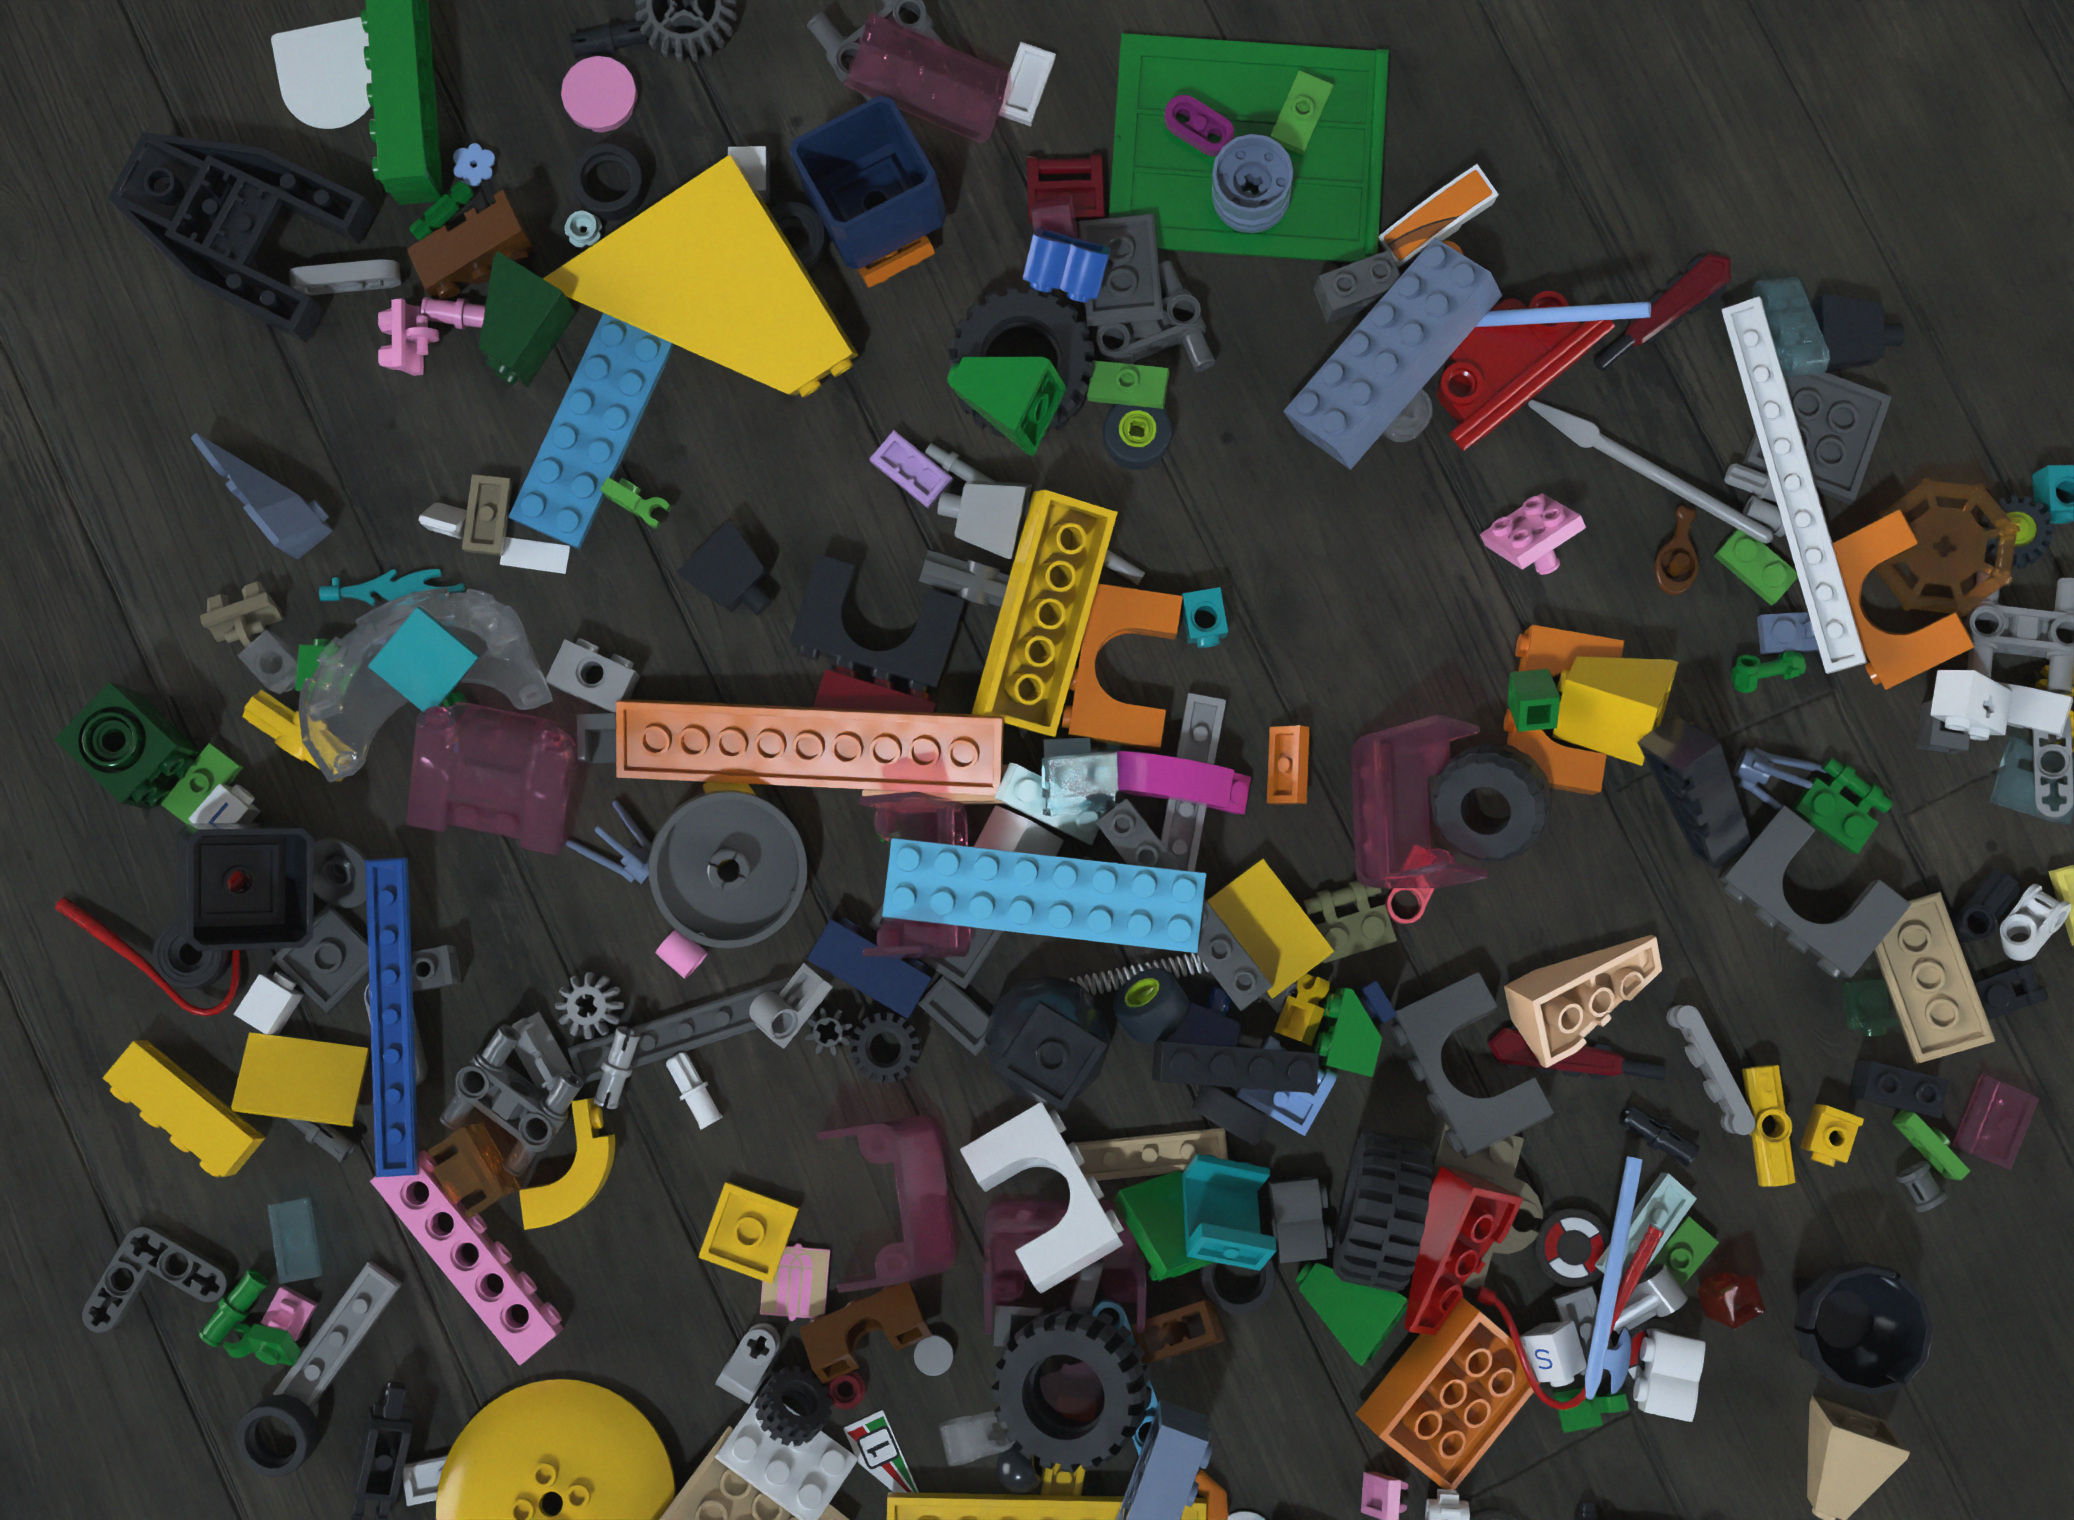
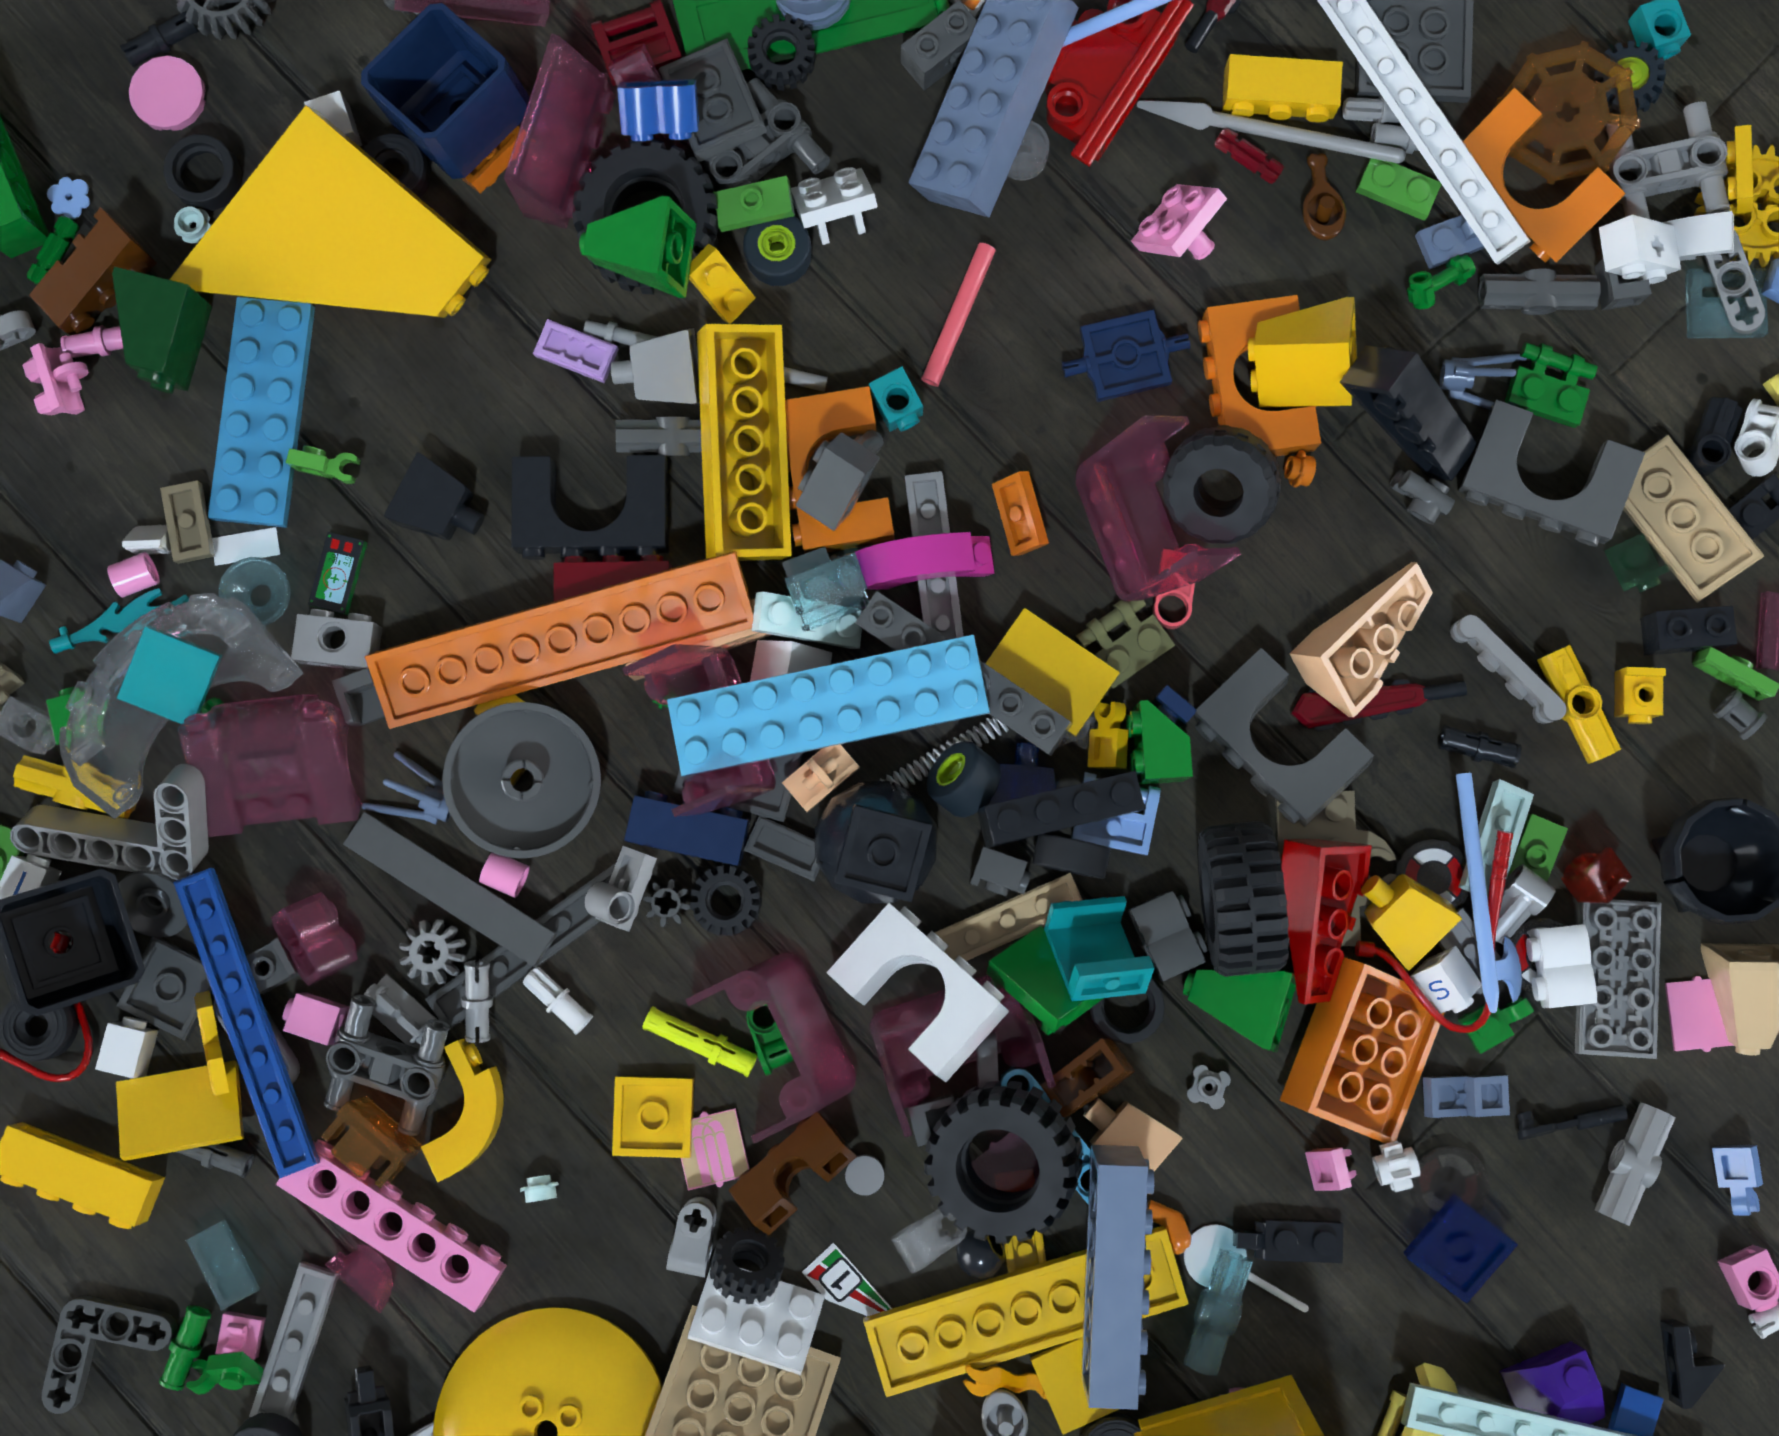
camera: 10 degrees left, 0 degrees up
dark red plate [826,1370,866,1410] -> none
green brick [1508,669,1560,732] -> none
none -> light grey beam [10,764,209,880]
none -> bright pink beam [107,552,160,598]
none -> yellow tile [194,991,229,1096]
none -> clear light blue piece [219,557,291,627]
none -> clear pink brick [271,892,358,986]
none -> bright pink brick [283,992,349,1046]
none -> tile [308,532,367,616]
none -> clear pink brick [325,1244,393,1313]
none -> dark grey tile [343,812,557,967]
none -> clear pink slope [504,33,614,229]
none -> light aqua plate [520,1175,559,1203]
none -> neon yellow pin [642,1006,758,1077]
none -> yellow plate [689,244,756,324]
none -> green piece [746,997,803,1076]
none -> black tyre [747,14,816,91]
none -> light nougat hips [782,744,860,813]
none -> white plate [791,167,877,245]
none -> dark grey brick [795,430,884,531]
none -> coral piece [921,243,996,387]
none -> dark grey brick [970,846,1031,897]
none -> dark blue plate [1061,309,1190,402]
none -> light nougat torso [1083,1098,1183,1171]
none -> light grey plate [1187,1065,1231,1109]
none -> dark red axle [1214,128,1284,184]
none -> yellow brick [1222,54,1343,123]
none -> orange plate [1284,450,1316,488]
none -> yellow torso [1361,874,1462,971]
none -> dark grey plate [1389,470,1455,525]
none -> sand blue slope [1423,1075,1510,1118]
none -> dark grey piece [1478,269,1600,315]
none -> light grey tile [1575,898,1661,1059]
none -> bright pink piece [1665,976,1734,1052]

